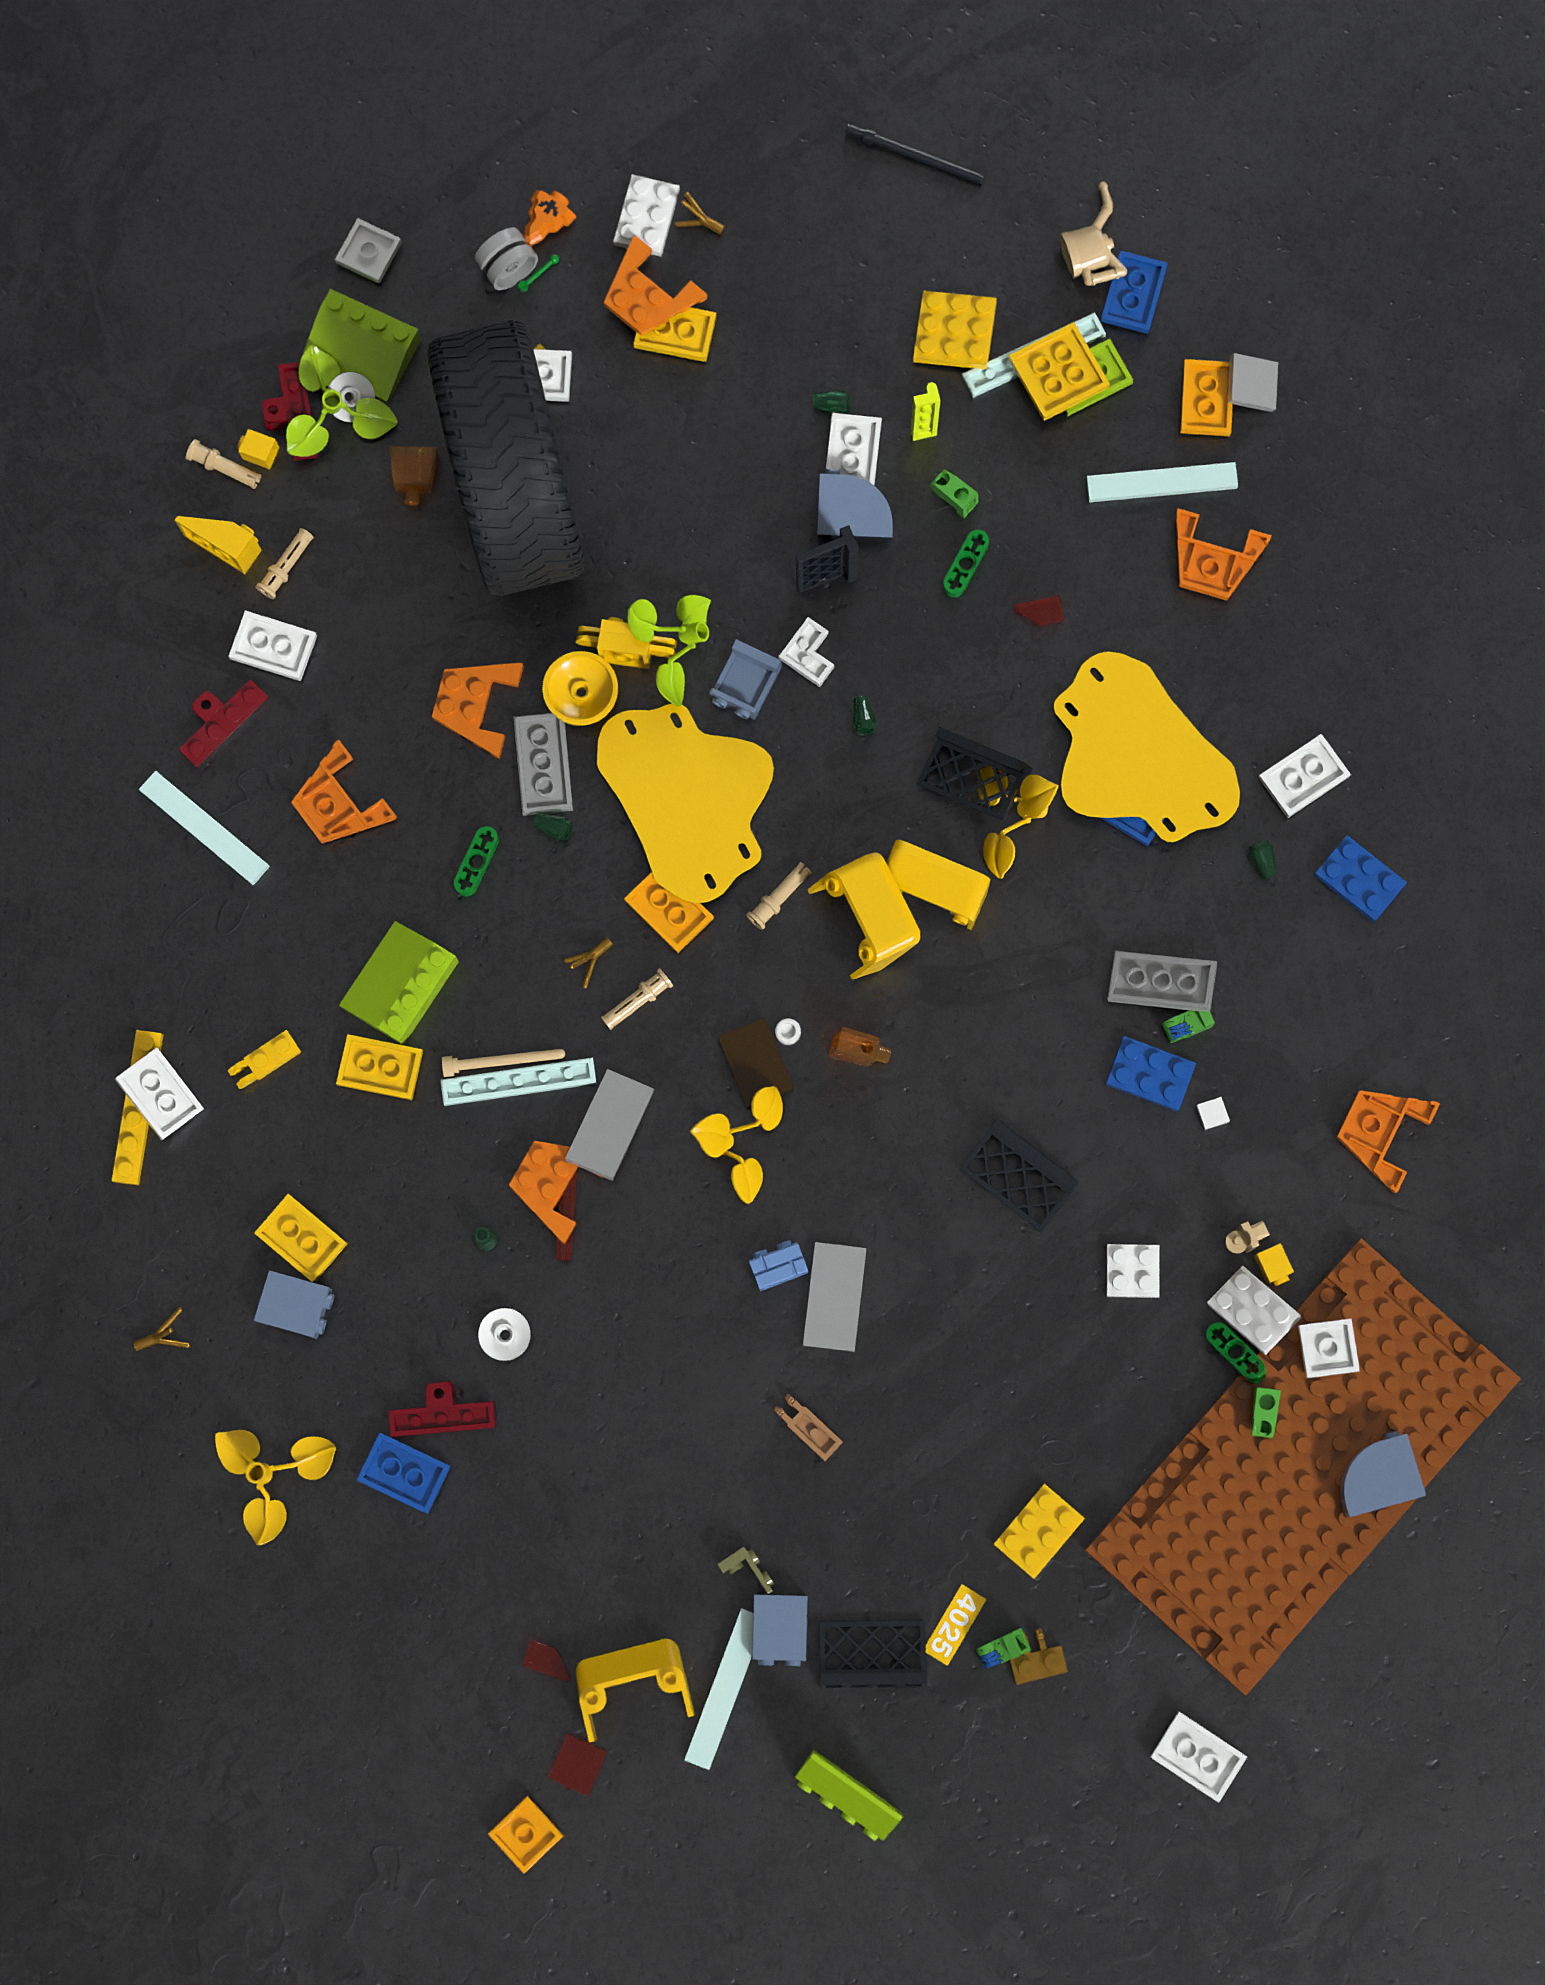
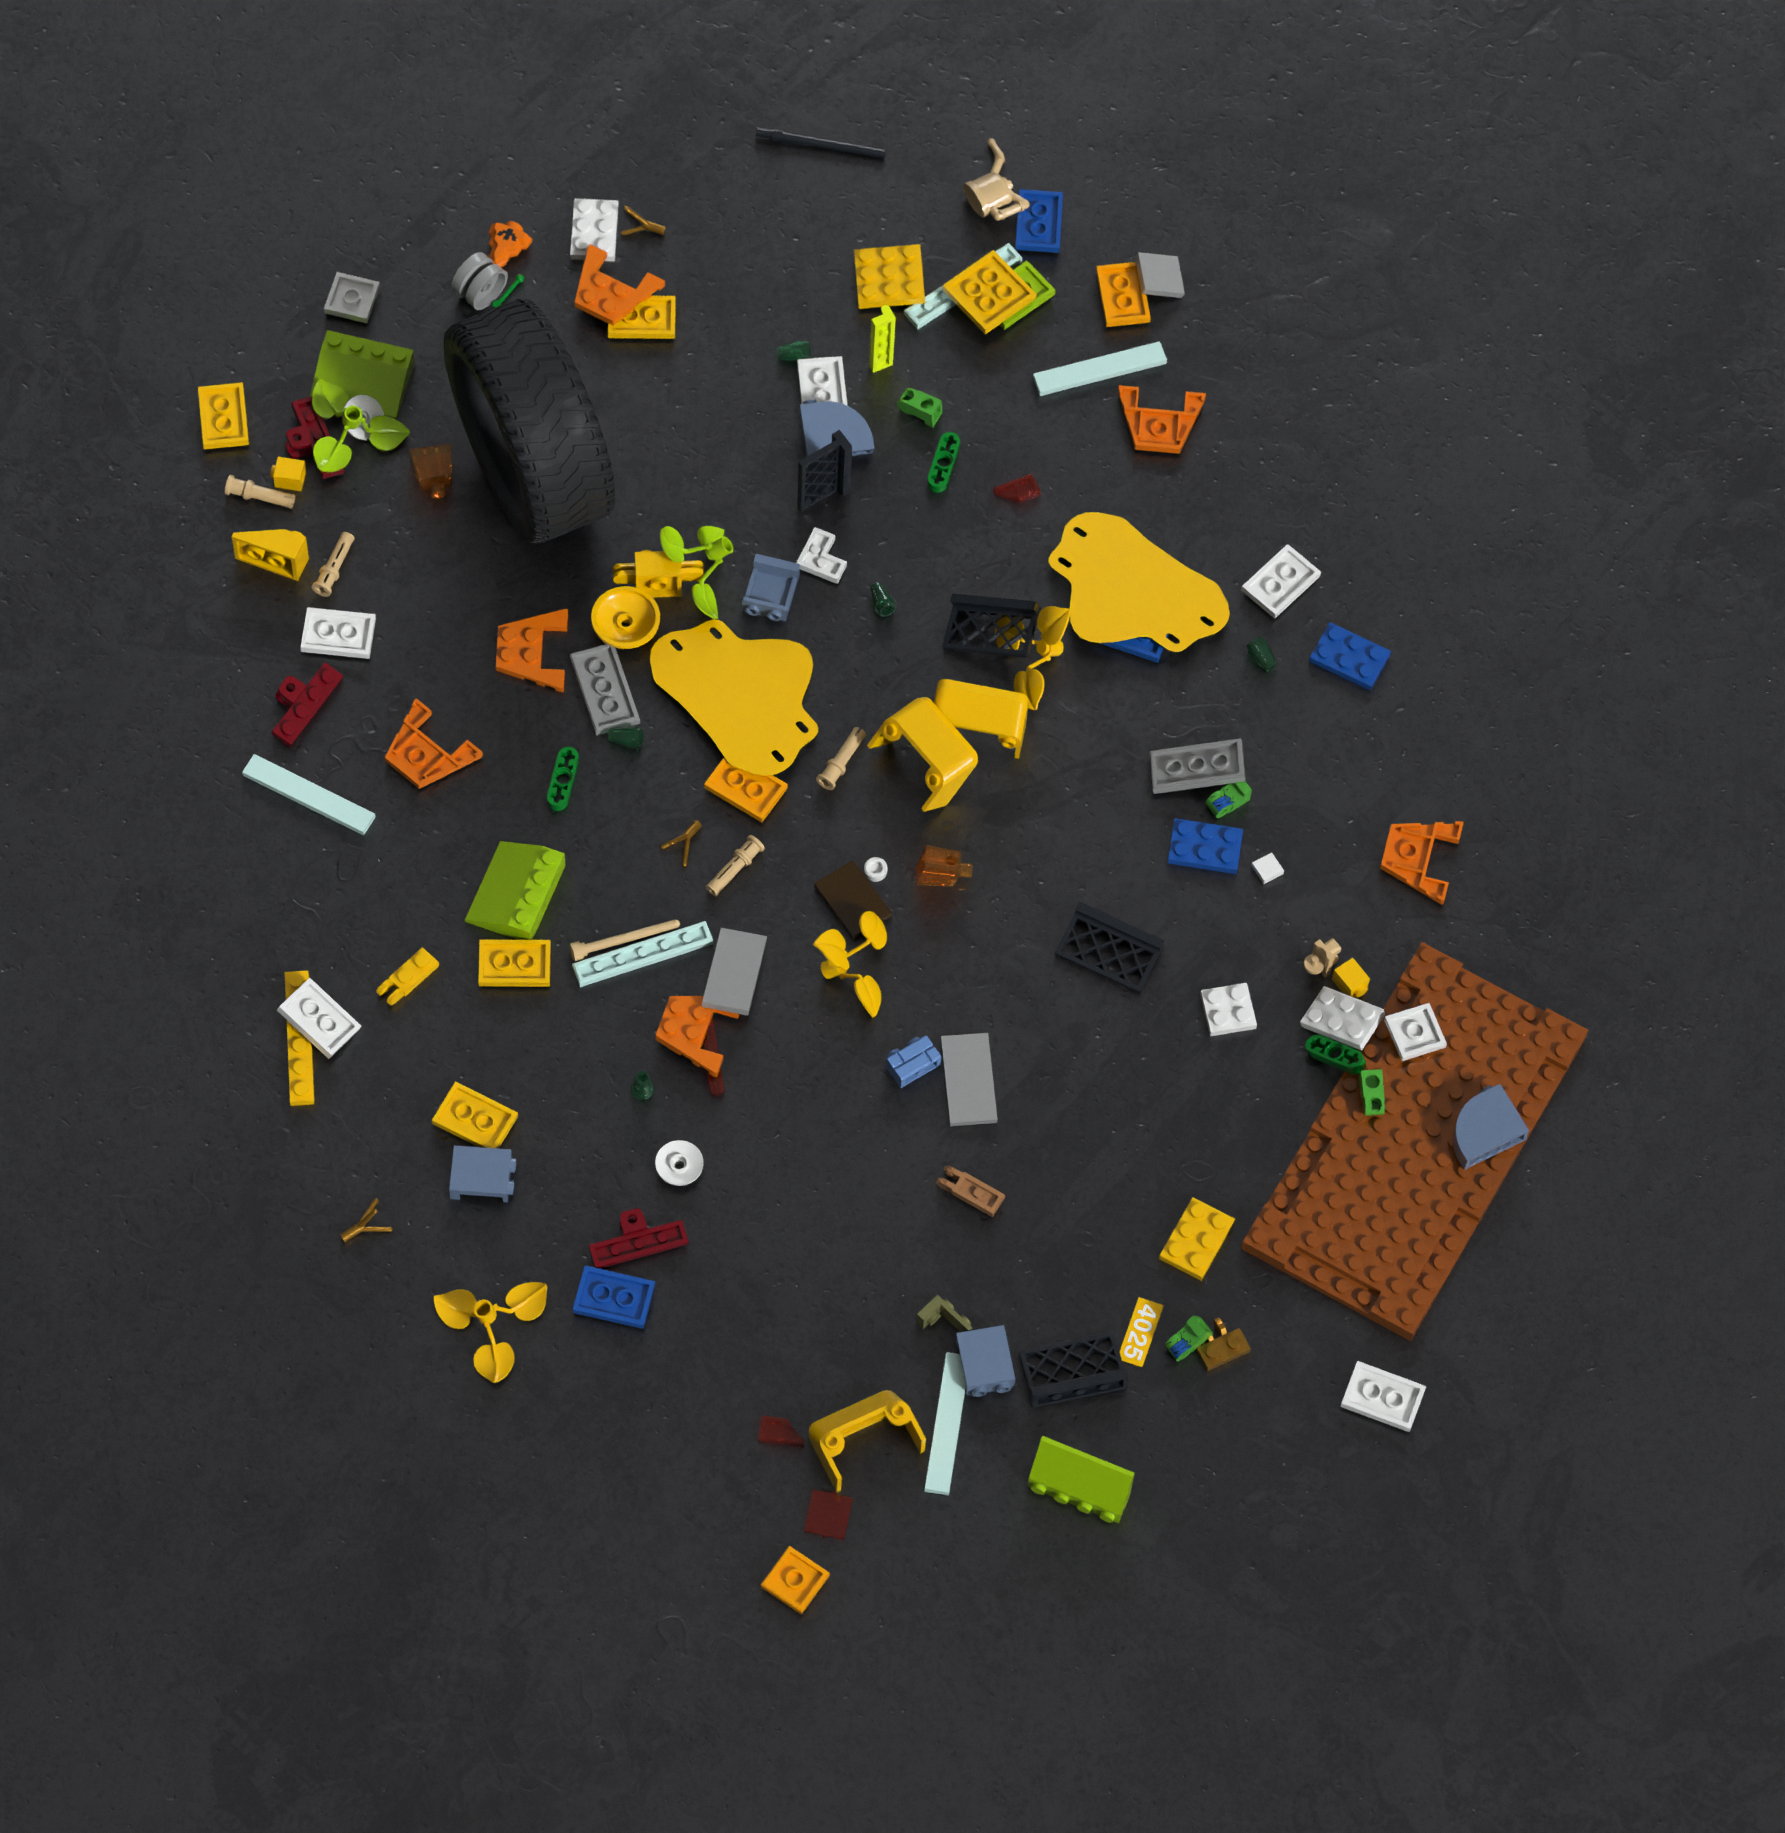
camera: 20 degrees left, 15 degrees down
none -> yellow plate [198,382,249,449]

